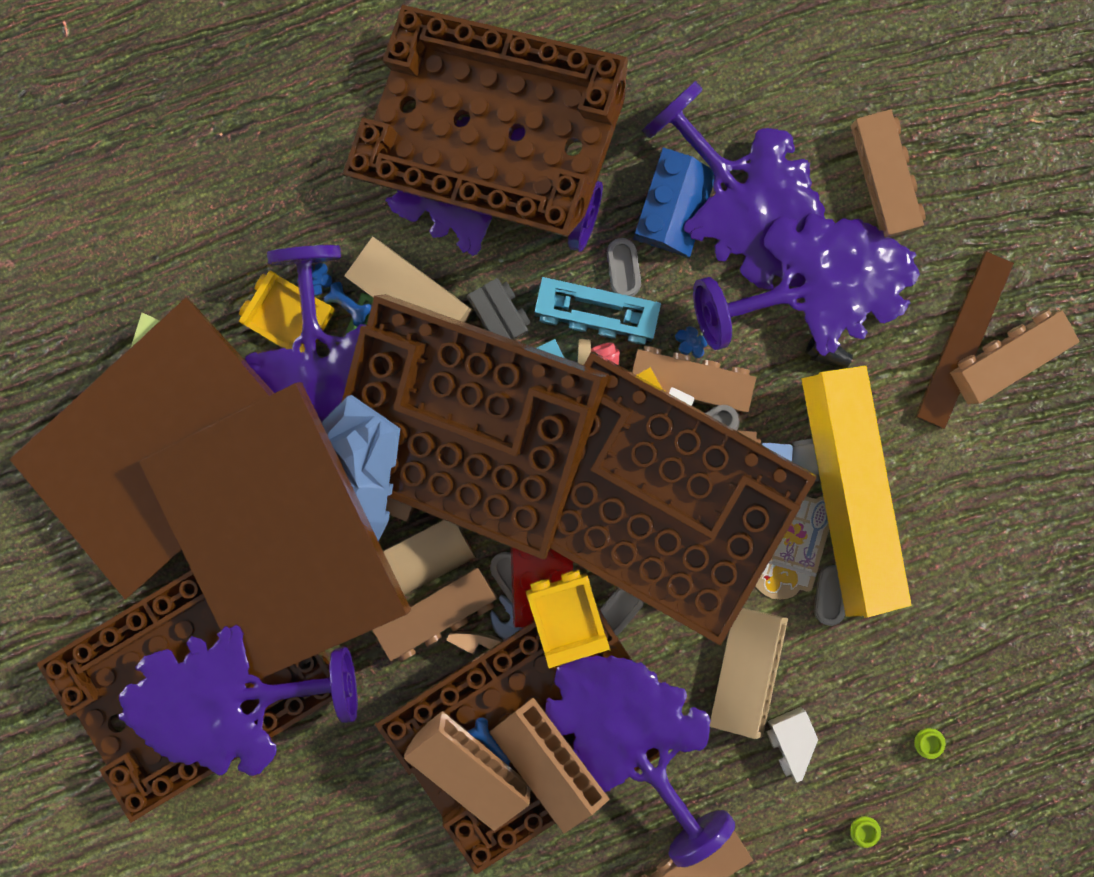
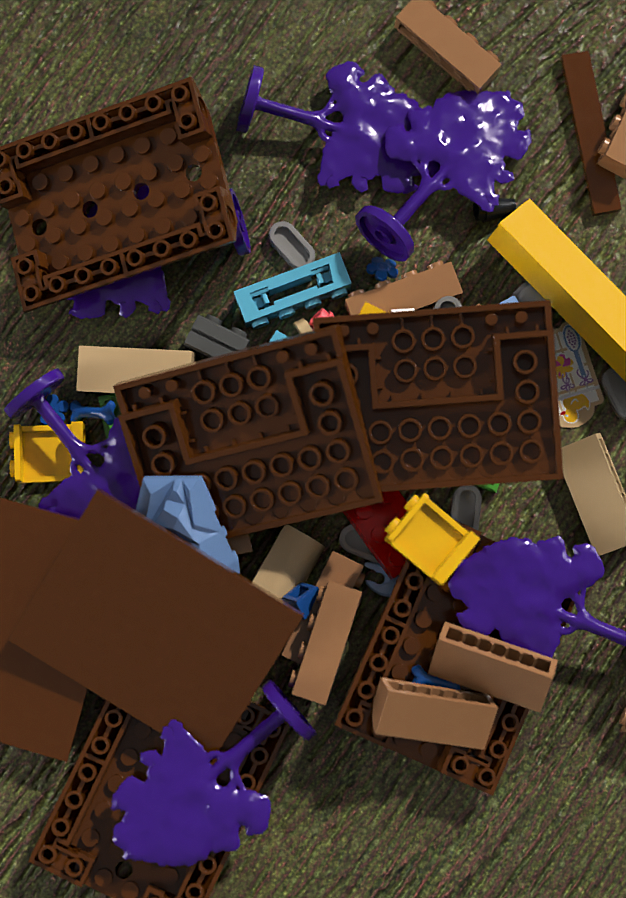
camera: 40 degrees left, 5 degrees down
light nougat slope [446,631,504,654] -> none
blue slope [633,147,715,258] -> none
none -> blue slope [281,582,319,620]
none -> medium nougat brick [288,581,362,705]

